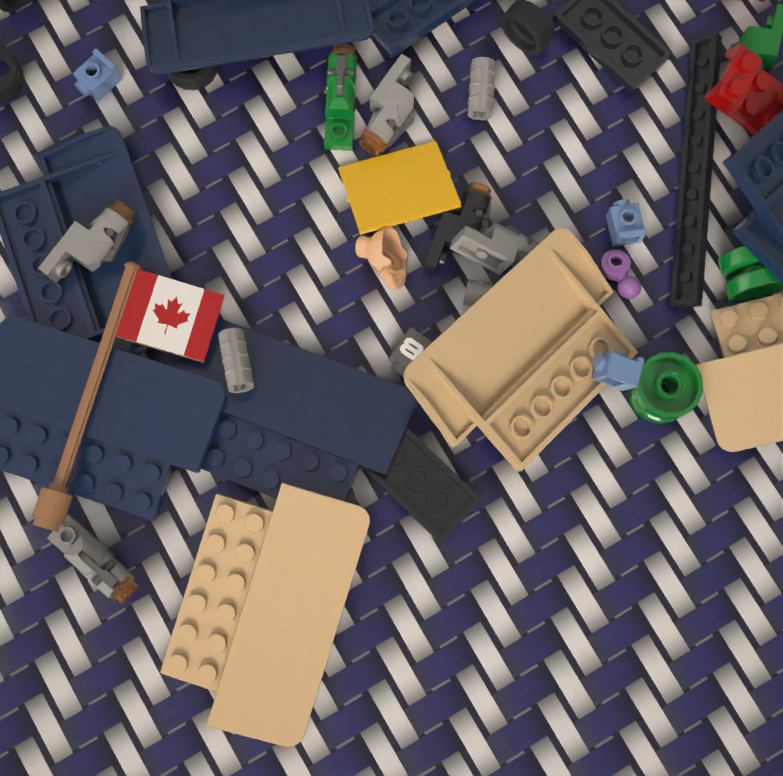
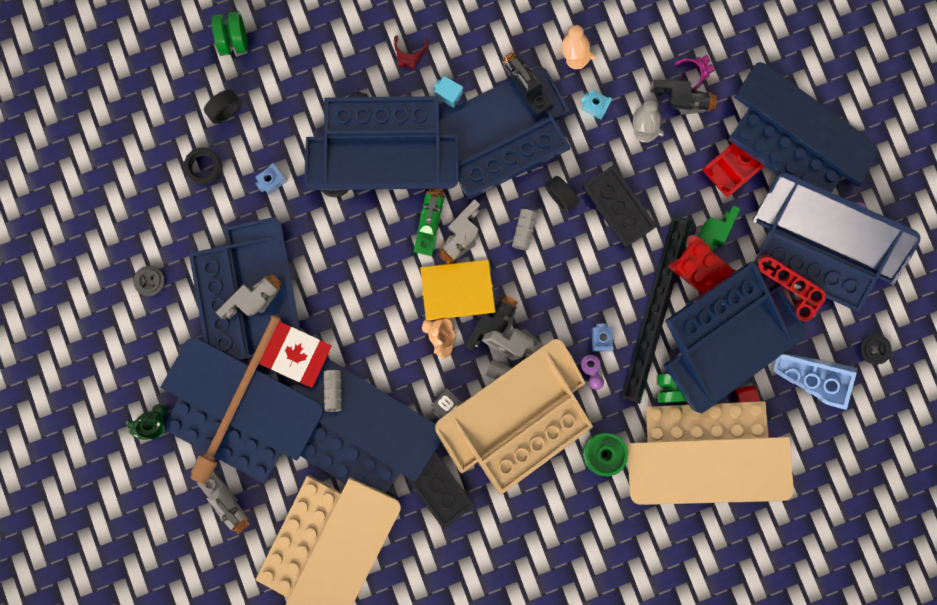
camera: 10 degrees right, 5 degrees up
medium blue brick [592,350,644,391] -> none

